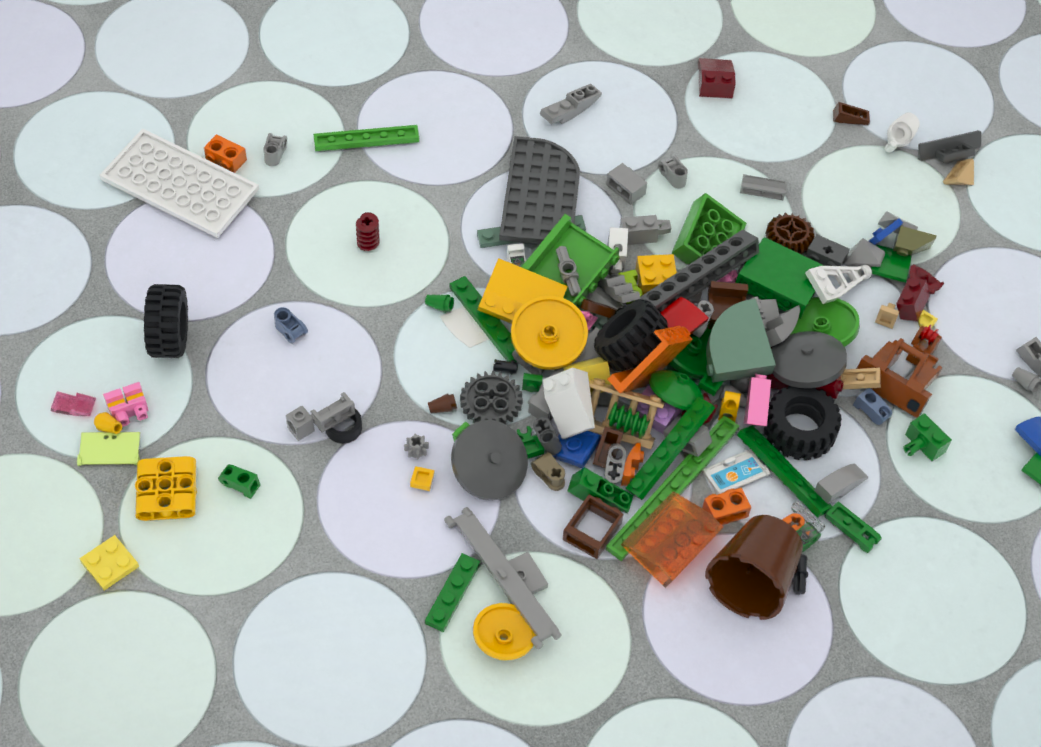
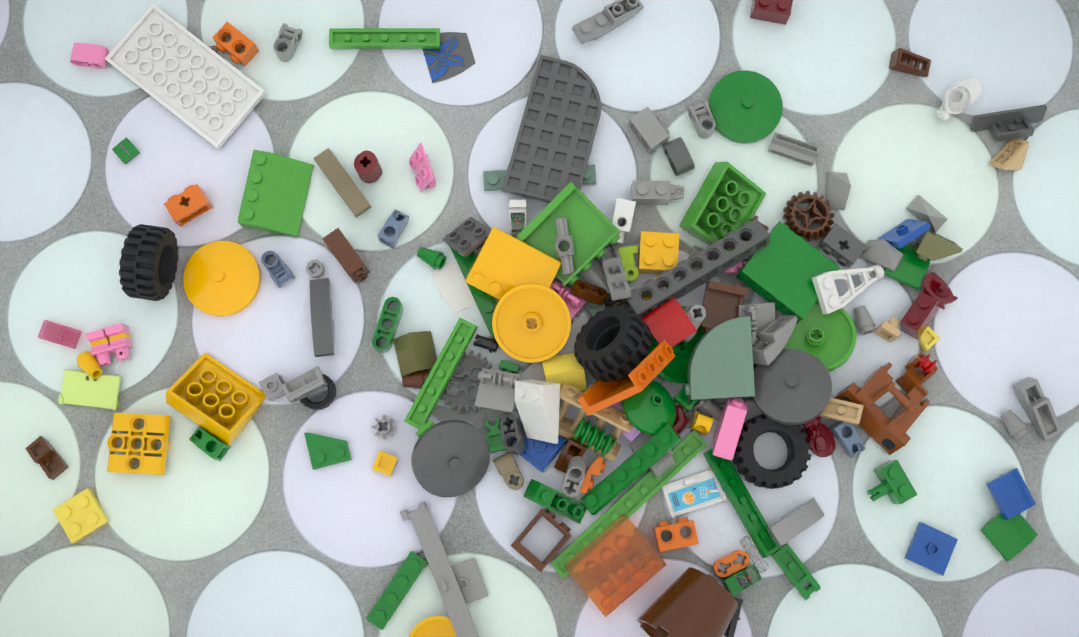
camera: 10 degrees right, 25 degrees up
none -> reddish brown slope [25,436,68,480]
none -> bright pink beam [70,42,109,69]
none -> green tile [112,137,140,164]
none -> orange brick [164,184,213,227]
none -> yellow slope [166,352,266,446]
none -> yellow dish [183,241,261,317]
none -> bright green slope [237,150,314,237]
none -> green wing [304,432,352,470]
none -> light grey bush [306,260,325,278]
none -> dark grey slope [310,278,334,357]
none -> dark tan slope [313,148,371,218]
none -> reddish brown window [322,228,370,283]
none -> green beam [372,297,403,353]
none -> sand blue leg [377,209,409,249]
none -> olive slope [393,331,437,377]
none -> bright green plate [404,318,478,429]
none -> bright pink hinge [409,143,436,192]
none -> sticker [422,32,475,83]
none -> dark grey plate [443,217,491,257]
none -> light grey hinge [474,368,521,413]
none -> dark grey beam [662,137,695,176]
none -> green dish [708,70,783,143]
none -> dark red hat [801,423,836,457]
none -> light grey slope [826,171,851,210]
none -> light grey cone [854,305,876,335]
none -> blue plate [905,522,958,576]

